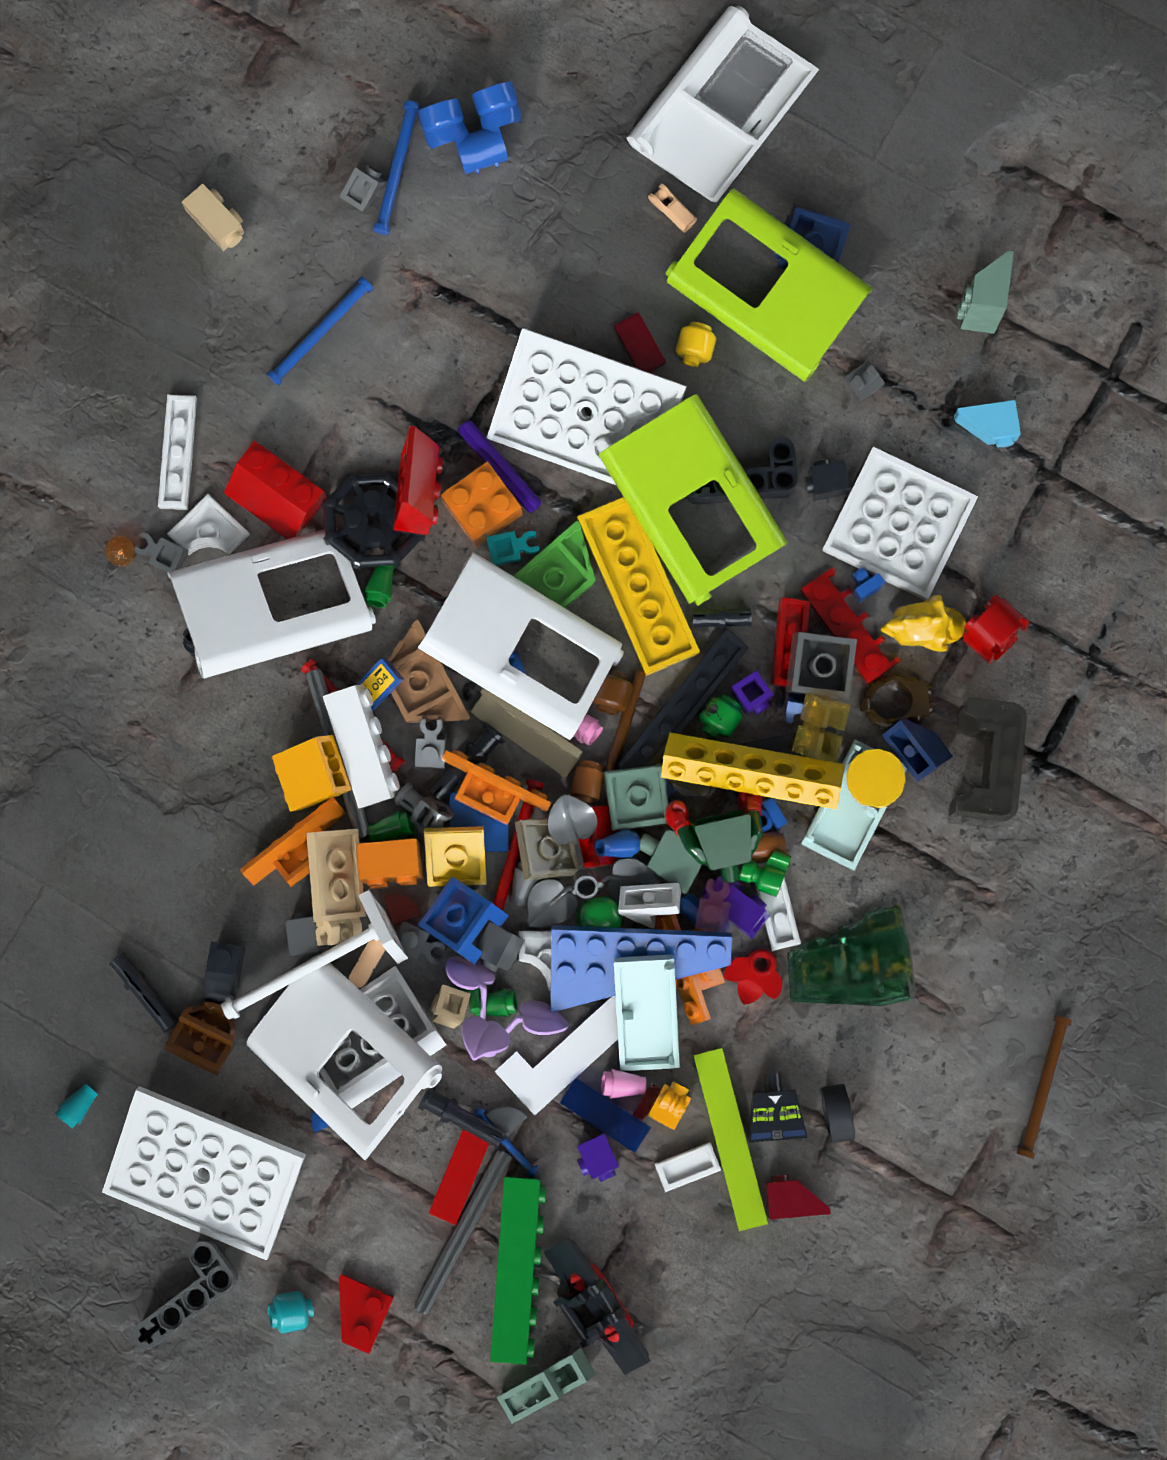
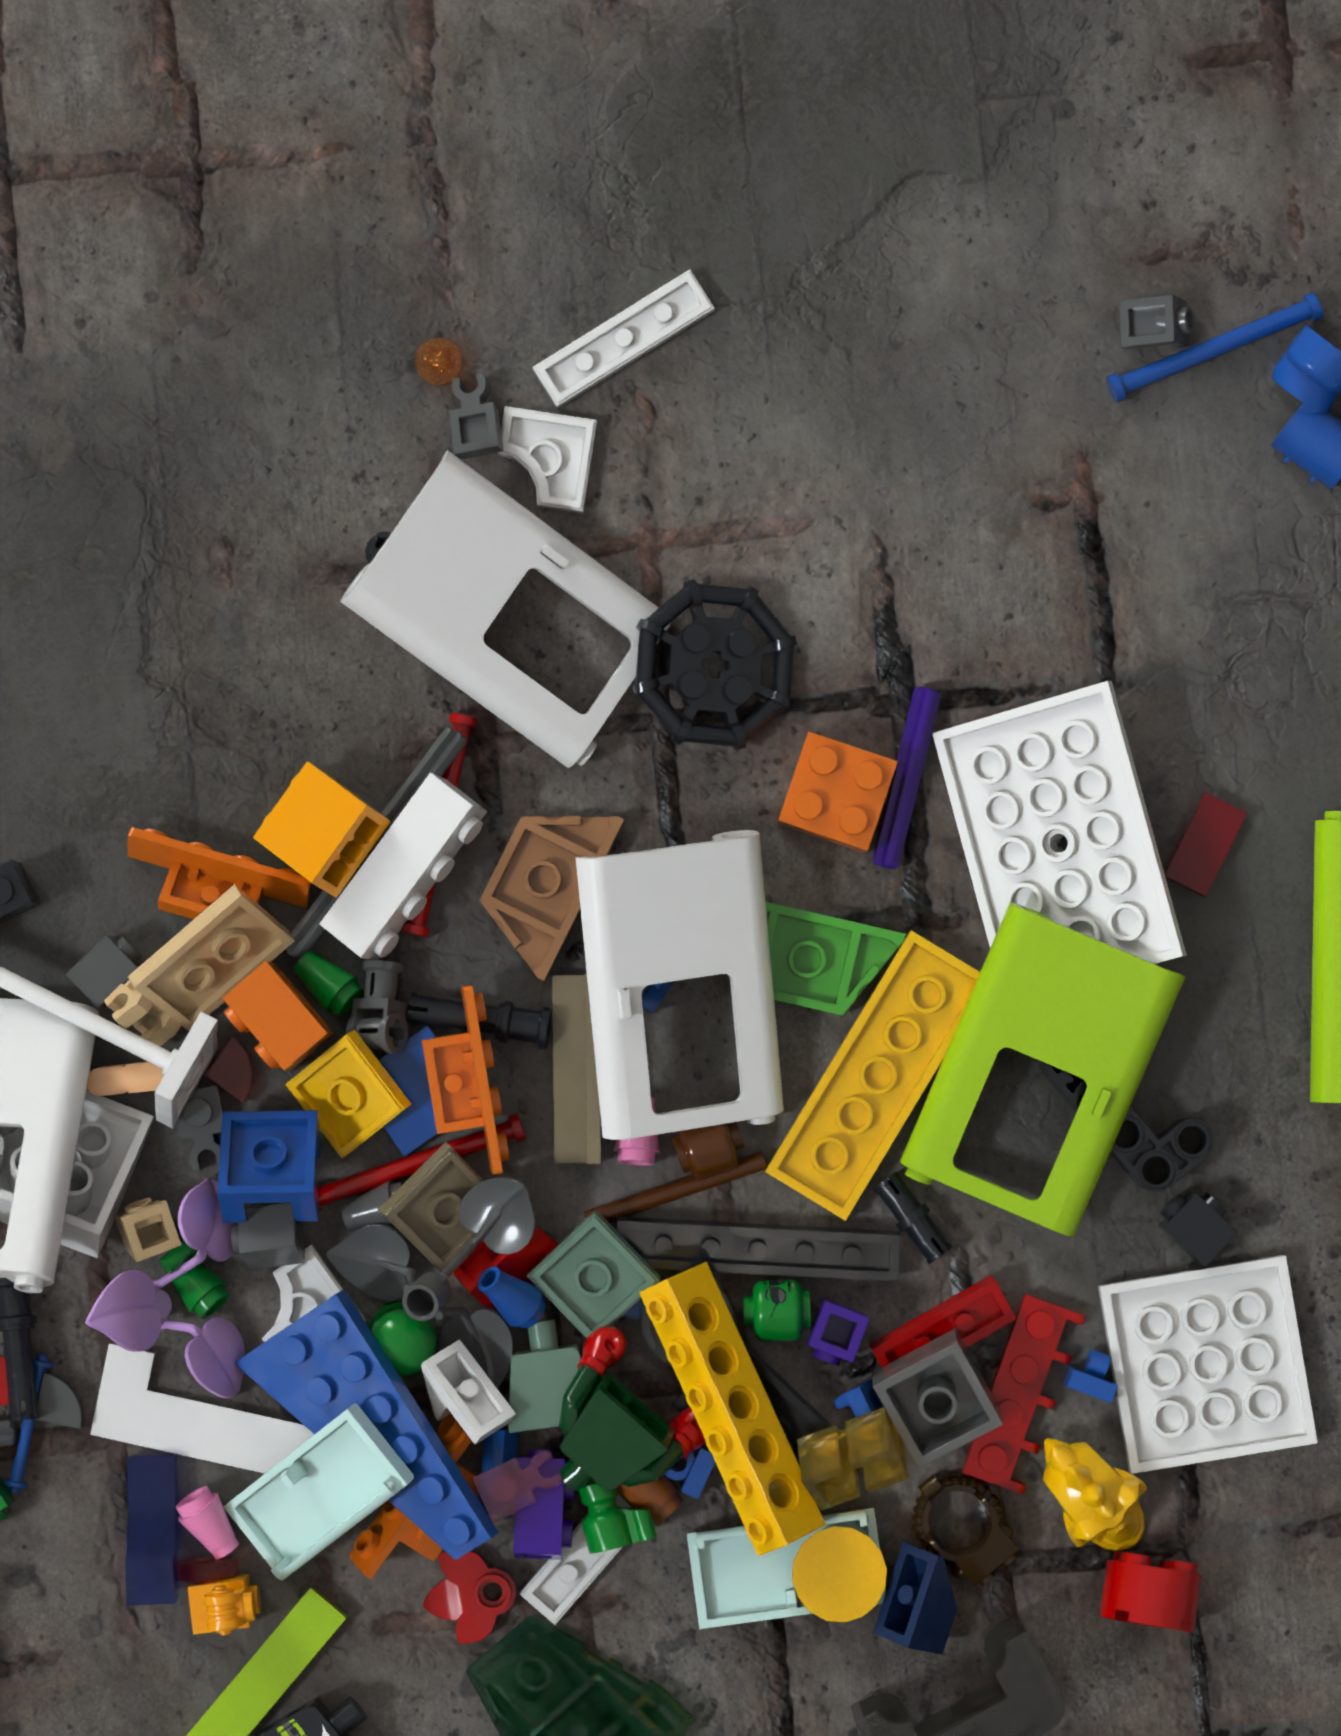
camera: 45 degrees right, 5 degrees up
tan brick [182,184,244,252] -> none
red slope [224,440,327,539] -> none
blue bar [266,276,373,386] -> none
tile [356,658,404,712] -> none
green cone [363,566,394,608] -> none
red slope [393,426,443,535] -> none
plate [415,716,446,768] -> none
teal plate [486,531,540,566] -> none
dark orange brick [570,760,604,806] -> none
dark purple brick [577,1133,619,1182] -> none
white tile [654,1142,721,1192] -> none
yellow head [675,322,716,367] -> none

